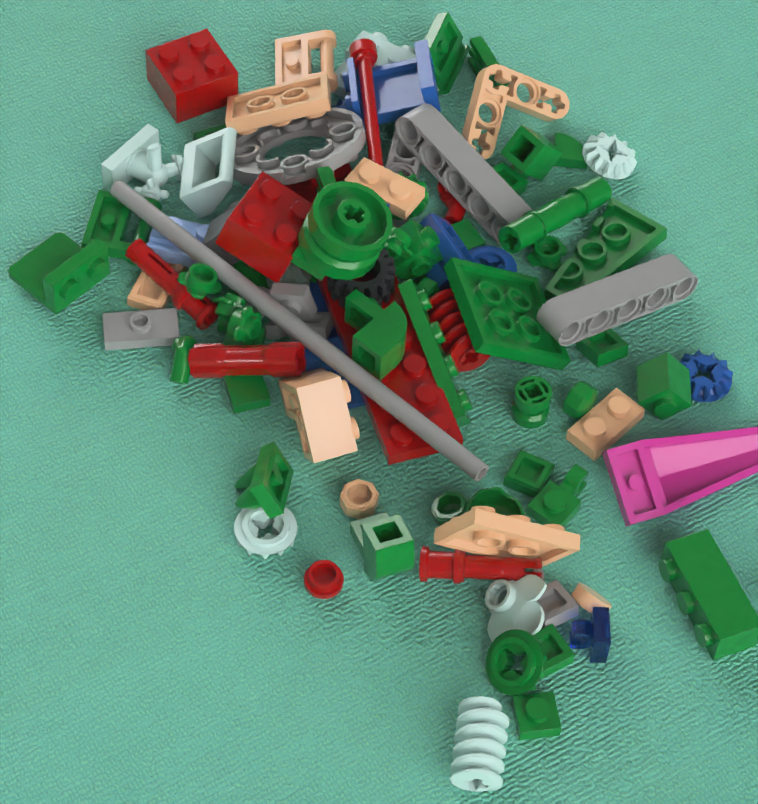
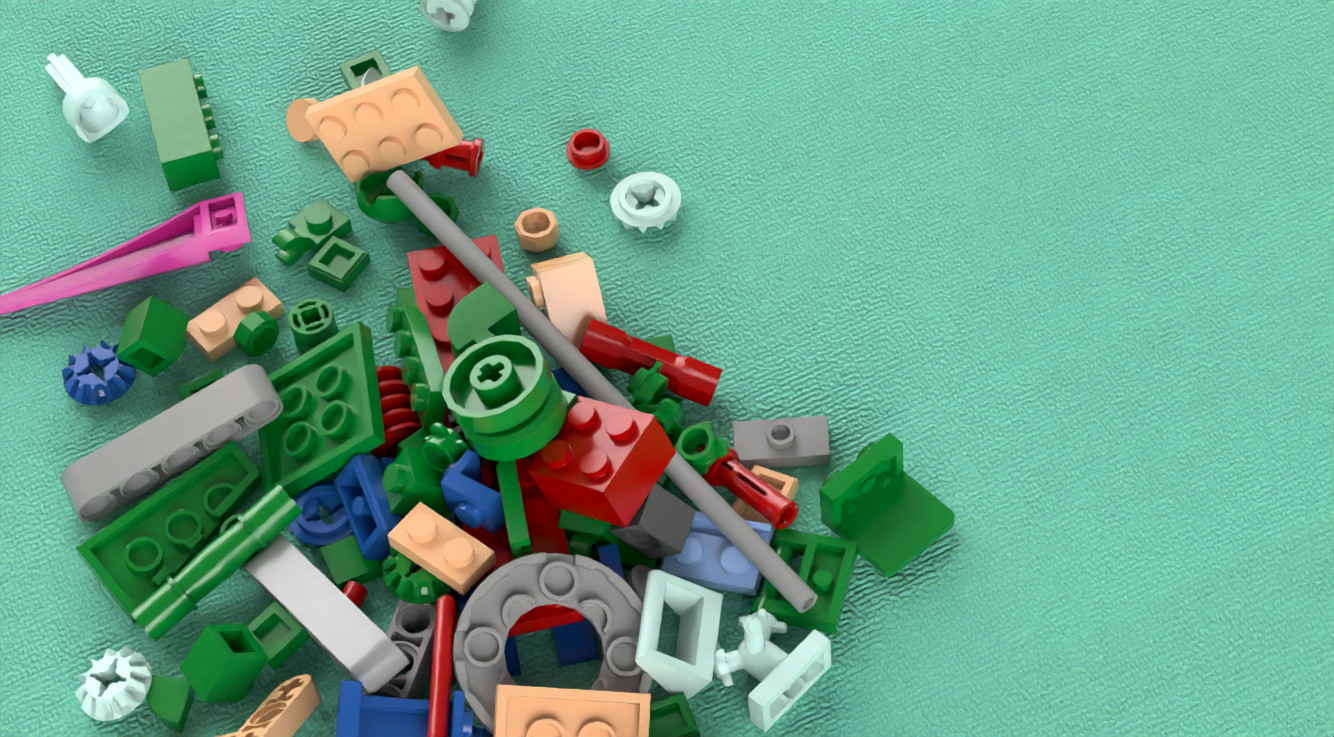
camera: 165 degrees left, 0 degrees up
green arm [170,335,198,385] -> none
green tile [234,442,294,519] -> none
green brick [350,512,415,581] -> none
green gear [486,629,548,696] -> none
green plate [511,691,561,740] -> none
clear blue tile [569,607,611,663] -> none

